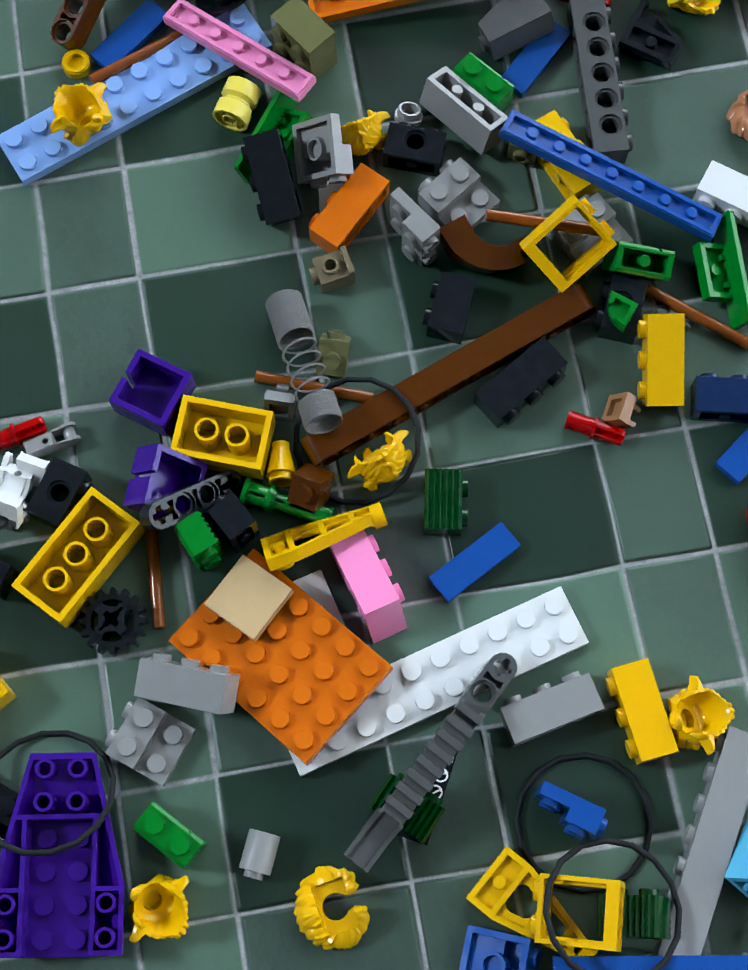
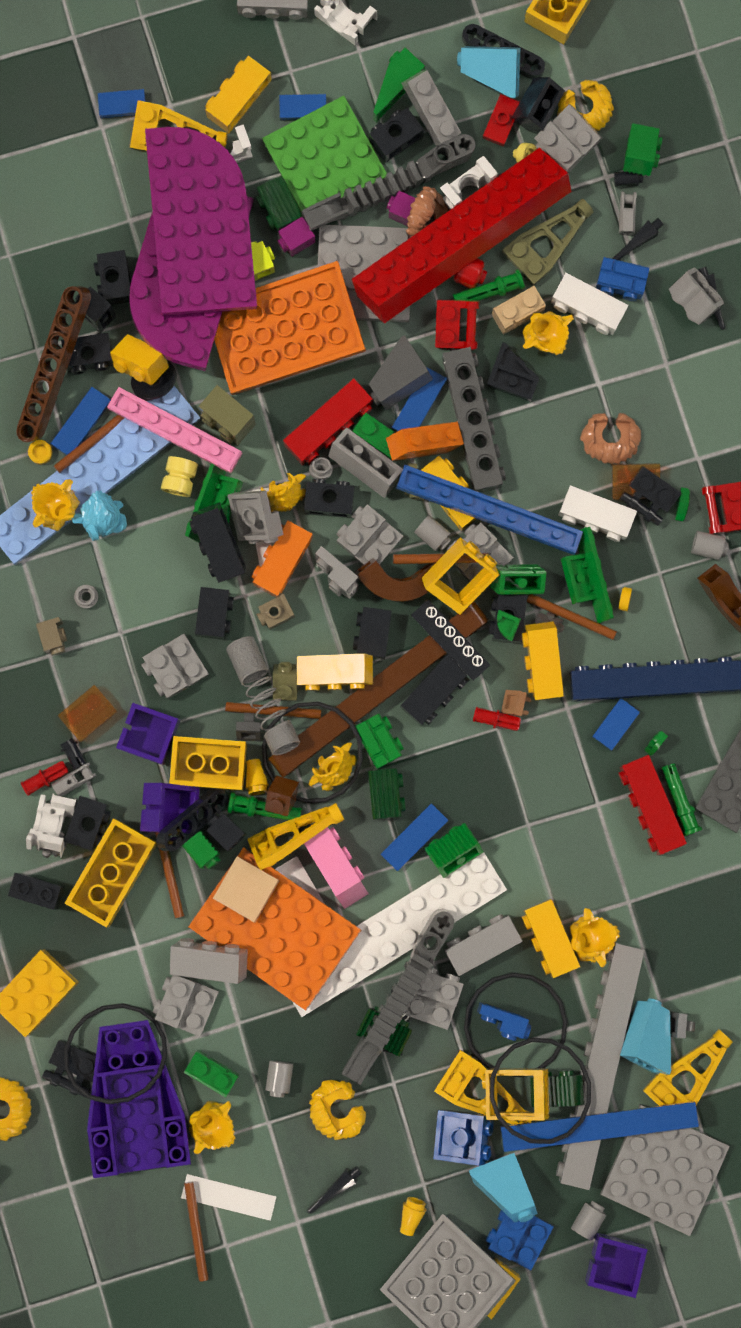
camera: 10 degrees left, 10 degrees up
black gear [78,587,149,657] -> none
none -> dark tan brick [36,617,67,656]
none -> clear orange plate [58,685,118,742]
none -> black pin [60,738,87,770]
none -> medium azure hair [72,490,127,541]
none -> light grey plate [74,585,98,609]
none -> light grey plate [141,634,209,699]
none -> black brick [195,587,234,640]
none -> red brick [283,379,373,466]
none -> brick [297,654,373,691]
none -> green brick [355,713,404,770]
none -> orange brick [386,422,464,461]
none -> light grey plate [403,968,464,1030]
none -> black sticker [411,600,490,681]
none -> light grey brick [414,515,451,551]
none -> green brick [425,823,484,878]

